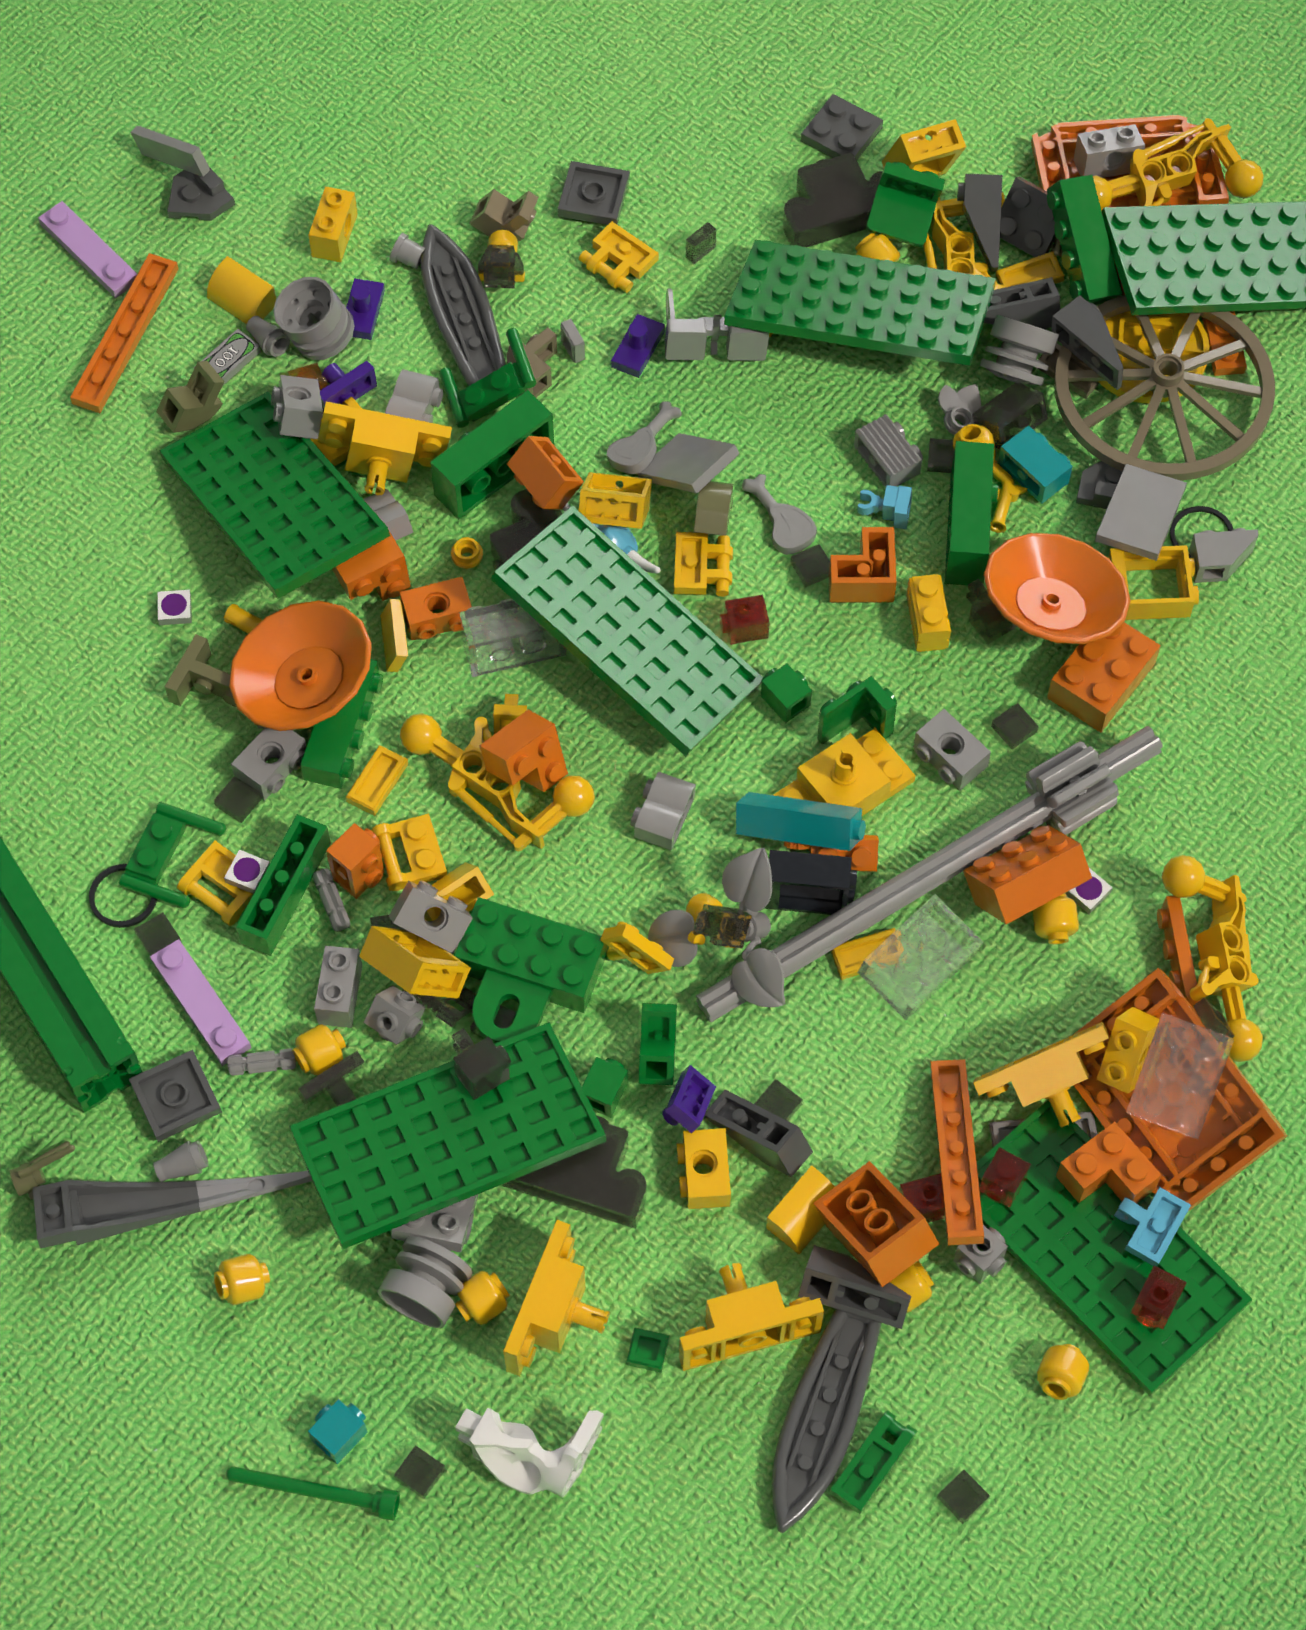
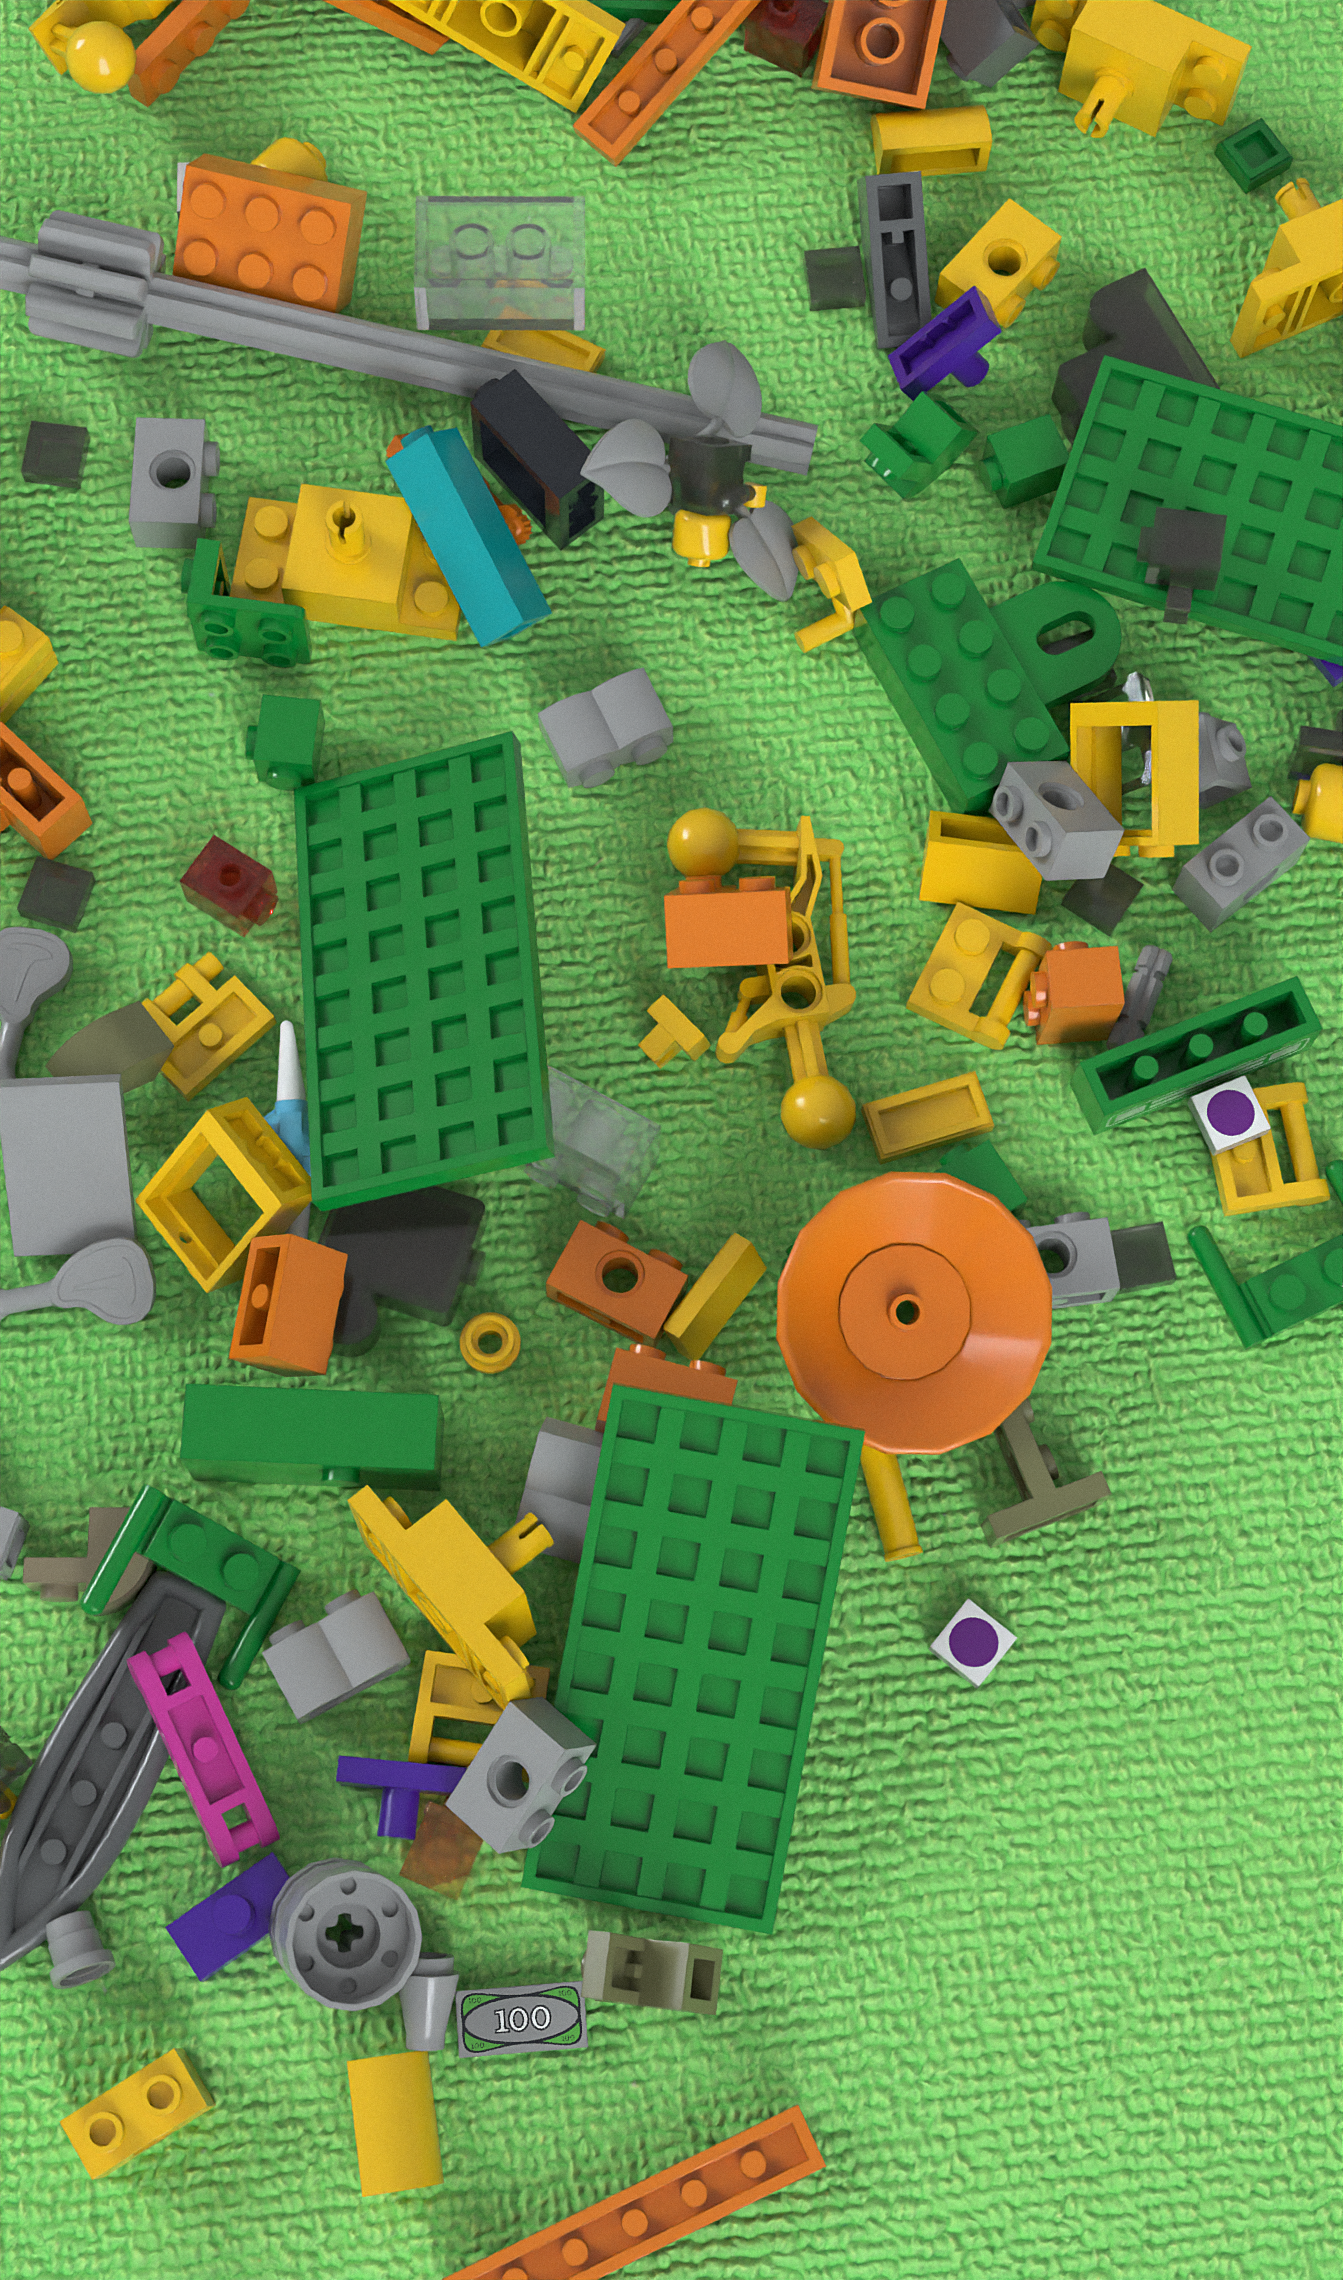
camera: 140 degrees left, 10 degrees up
none -> dark pink plate [126,1631,280,1868]

